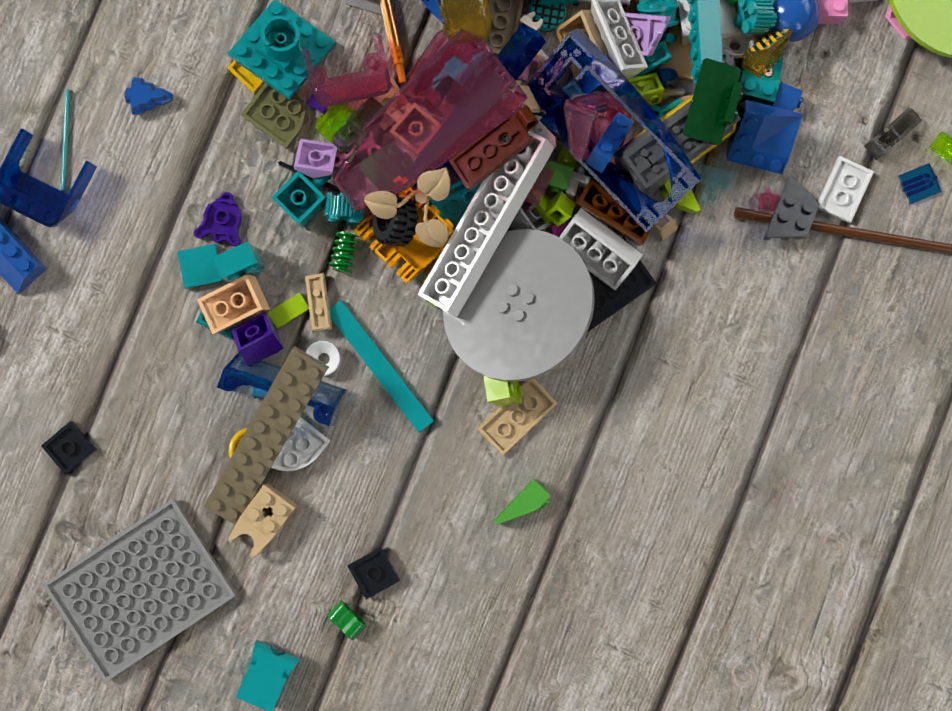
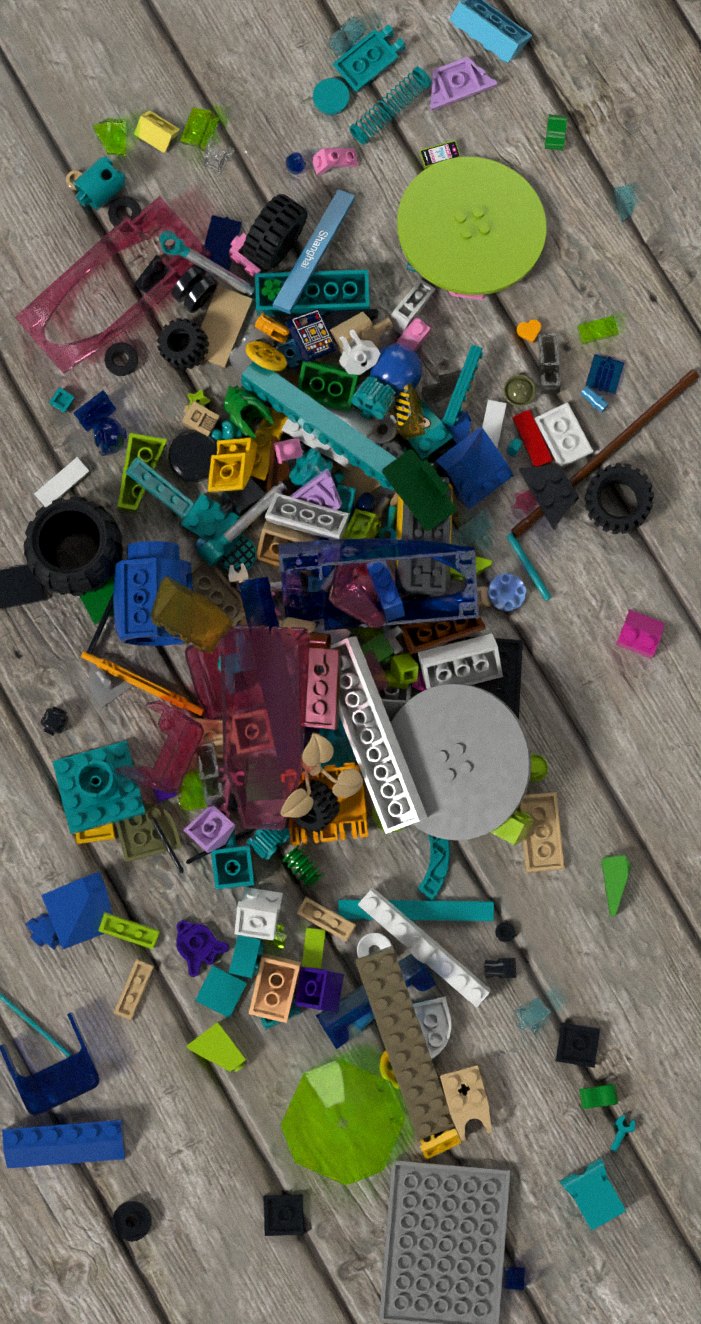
camera: 50 degrees left, 5 degrees down
none -> blue slope [41,871,113,950]
none -> lime tile [98,912,160,950]
none -> tan tile [114,959,155,1021]
none -> black axle [151,817,184,874]
none -> lime slope [186,1022,247,1072]
none -> white bracket [234,887,283,940]
none -> clear neon green tile [265,923,287,948]
none -> clear neon green windscreen [281,1058,405,1186]
none -> white hinge [358,887,491,1007]
none -> teal tile [417,834,450,901]
none -> yellow plate [420,1129,461,1160]
none -> clear smoke slope [421,369,476,405]
none -> teal piece [442,344,484,427]
none -> white tile [482,400,507,448]
none -> black piece [484,958,516,978]
none -> light blue dish [488,573,526,612]
none -> black tile [495,922,515,942]
none -> olive hat [503,374,536,407]
none -> clear blue panel [504,1266,525,1290]
none -> teal tile [506,438,523,458]
none -> teal bar [506,533,552,601]
none -> red tile [512,409,553,467]
none -> clear light blue piece [515,998,551,1033]
none -> light orange tile [516,319,541,344]
none -> lime plate [529,754,548,783]
none -> dark azure pin [580,386,609,413]
none -> black tyre [585,463,654,534]
none -> teal bar [610,1115,635,1152]
none -> dark pink slope [615,609,665,659]

